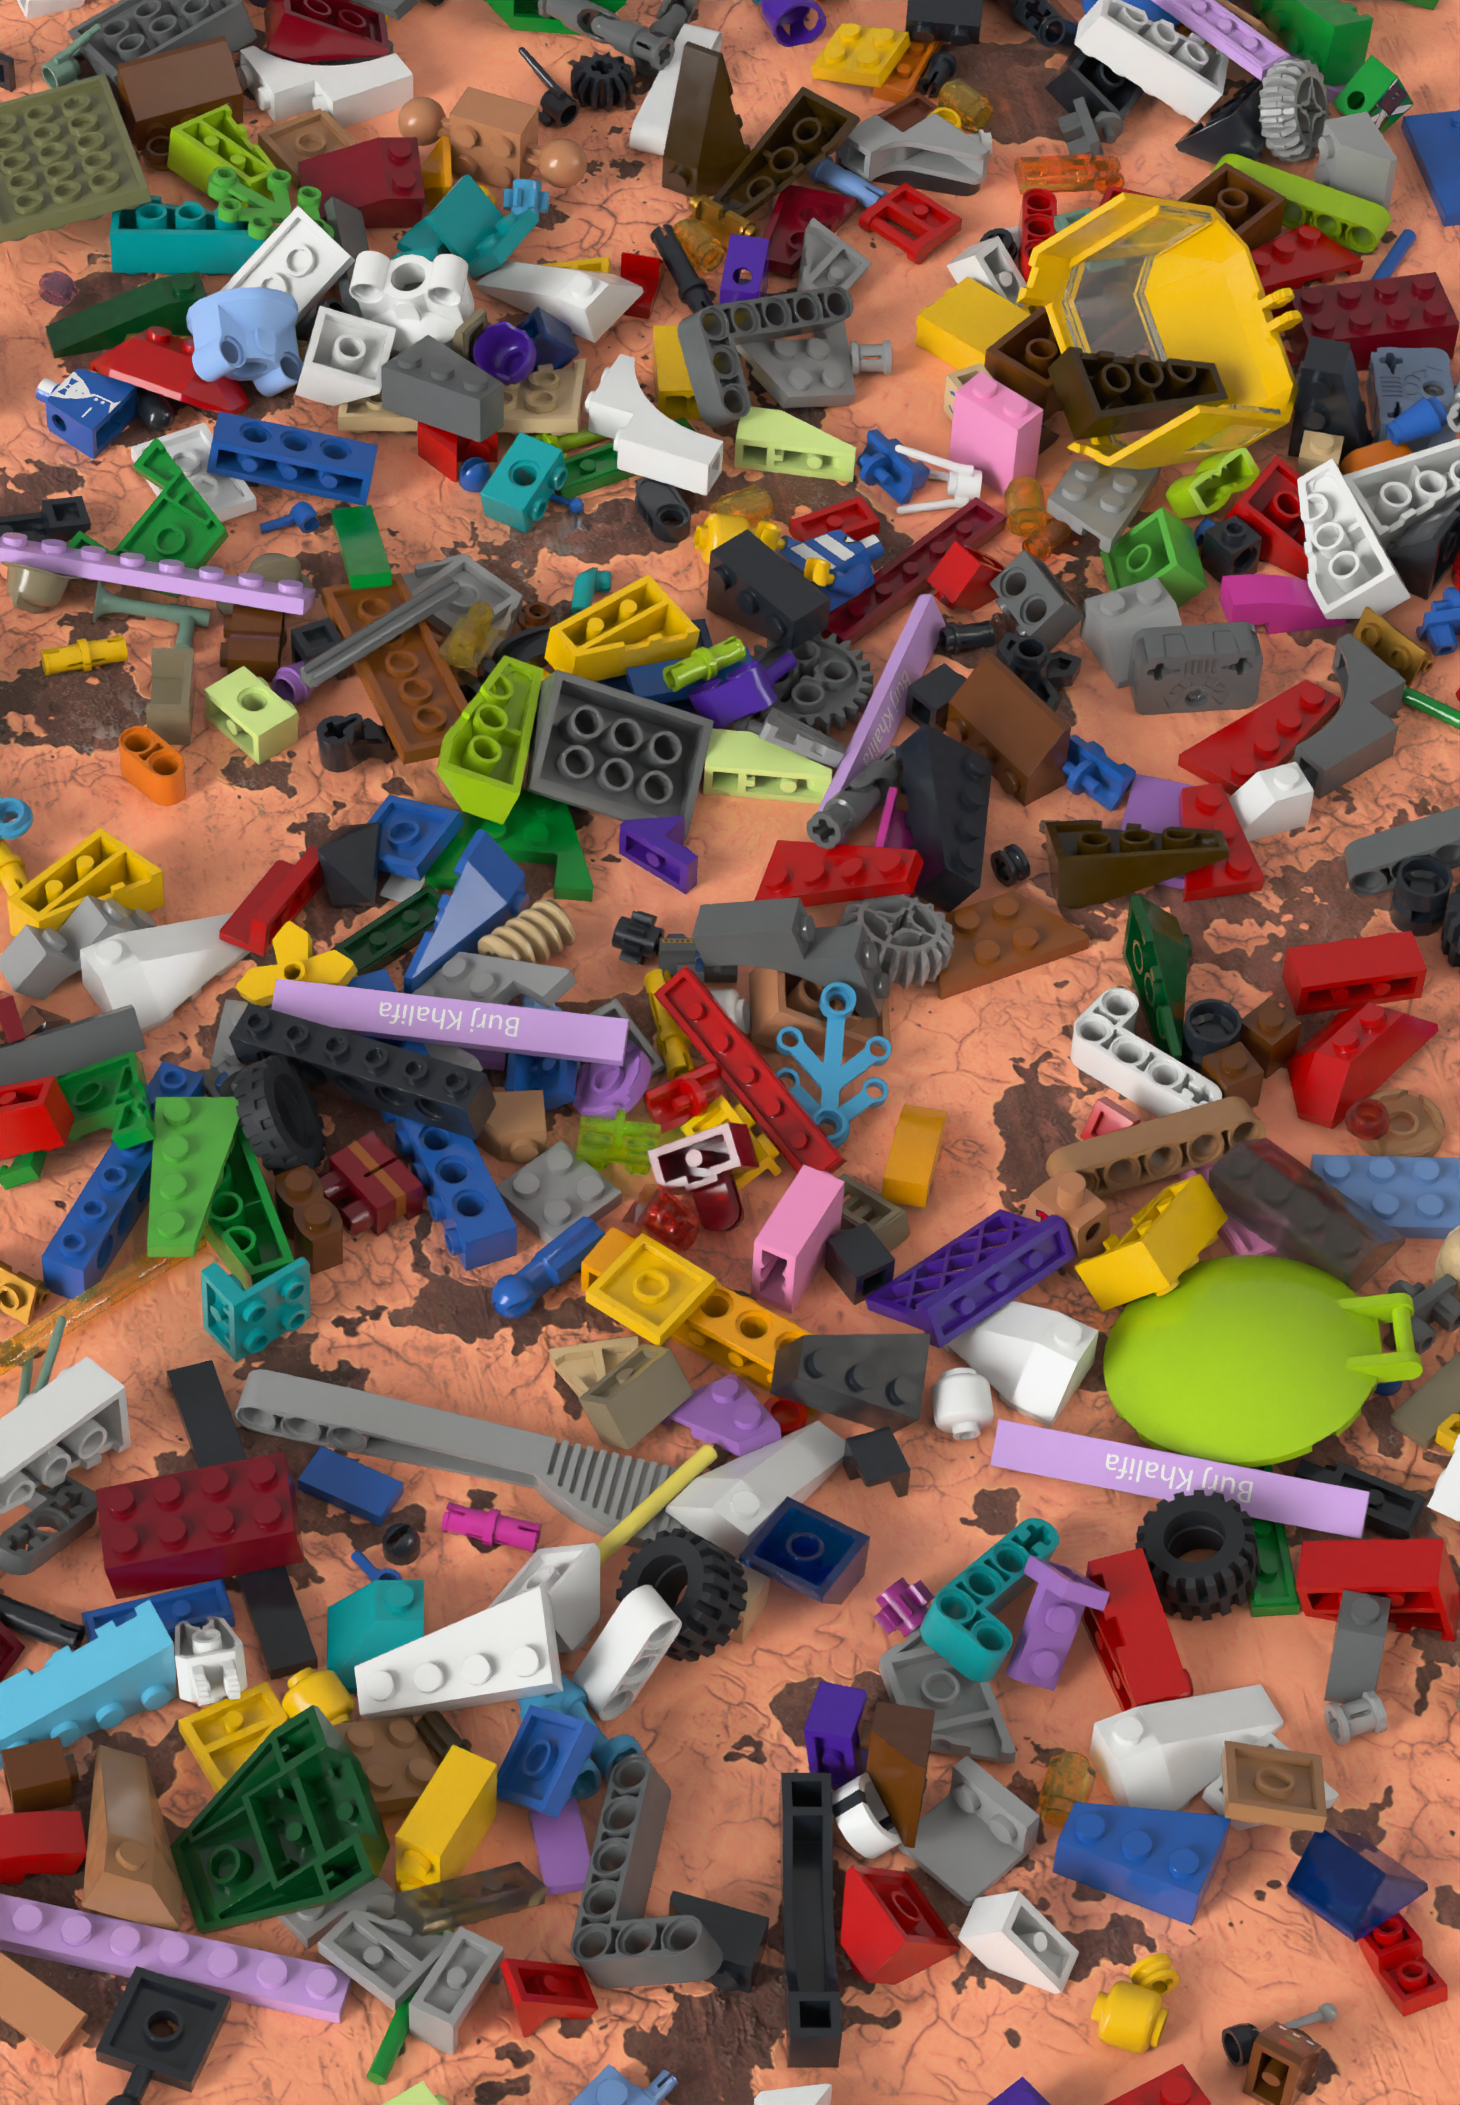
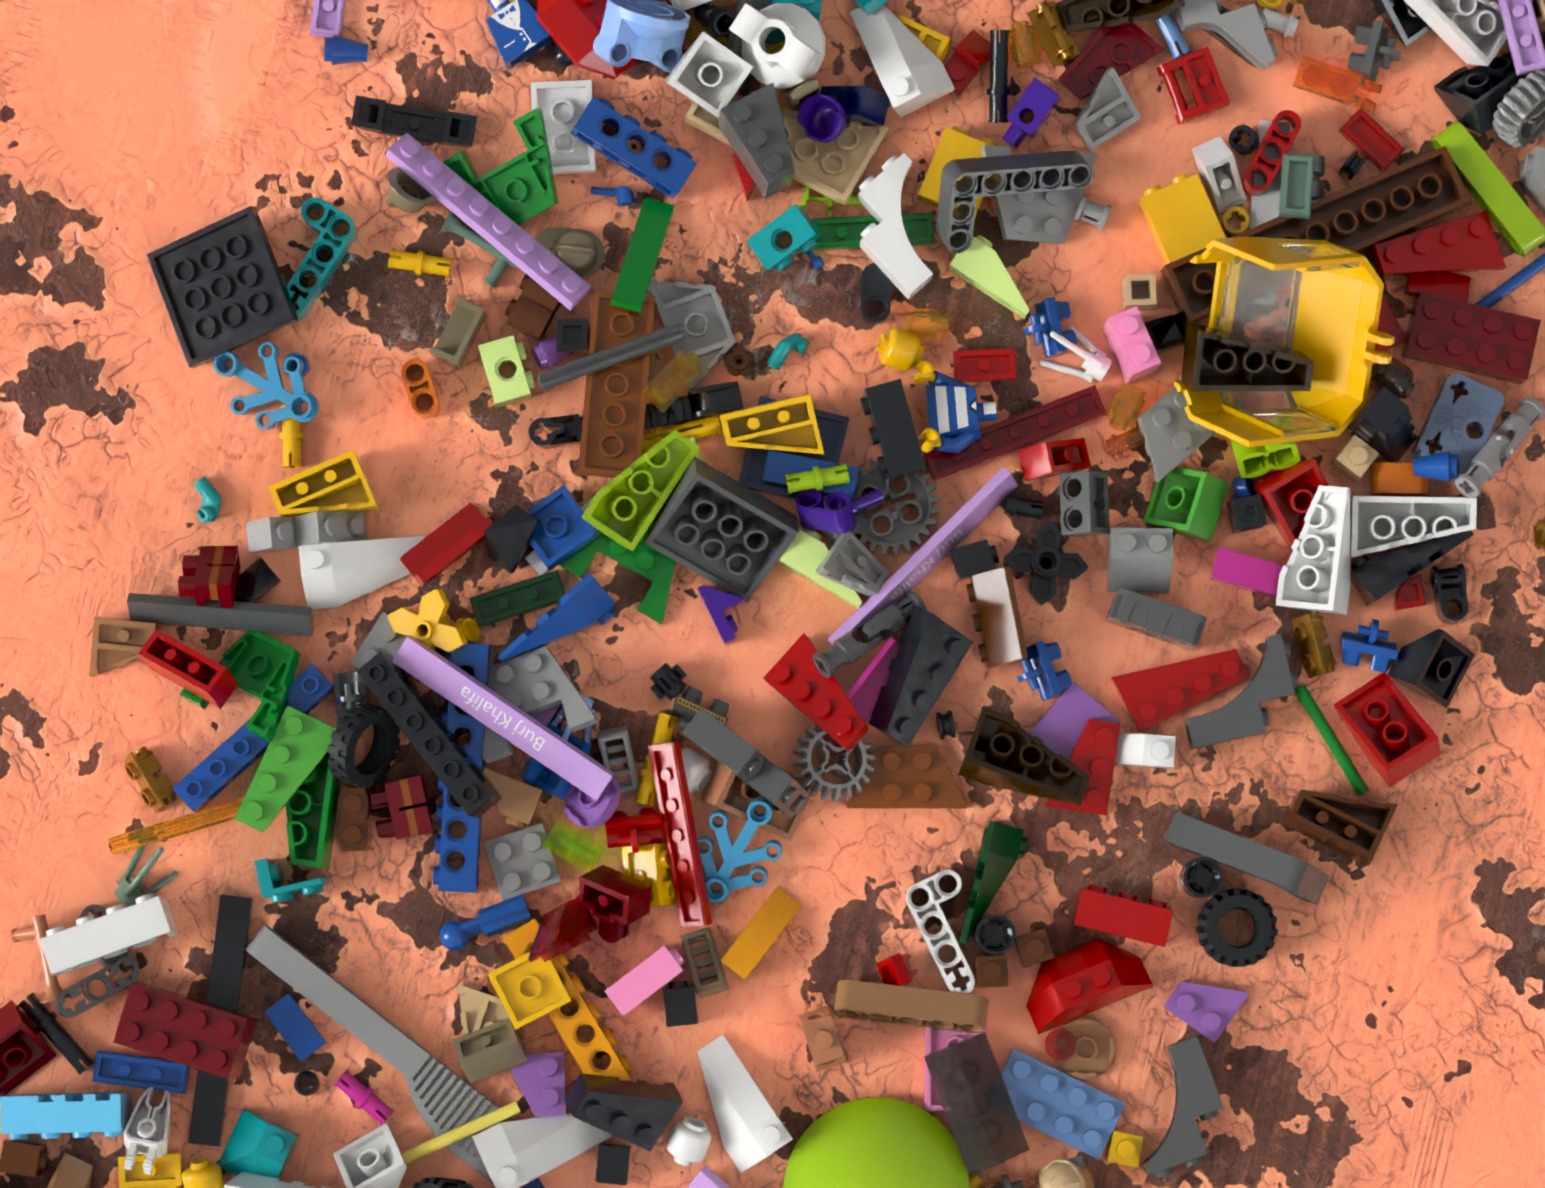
camera: 30 degrees right, 35 degrees up
blue hand [351,1550,402,1582] -> none
blue hinge [459,457,491,493] -> none
tan piece [478,898,576,964] -> none
dark purple fence [865,1209,1076,1348] -> none
yellow wedge [1074,1173,1228,1312] -> none

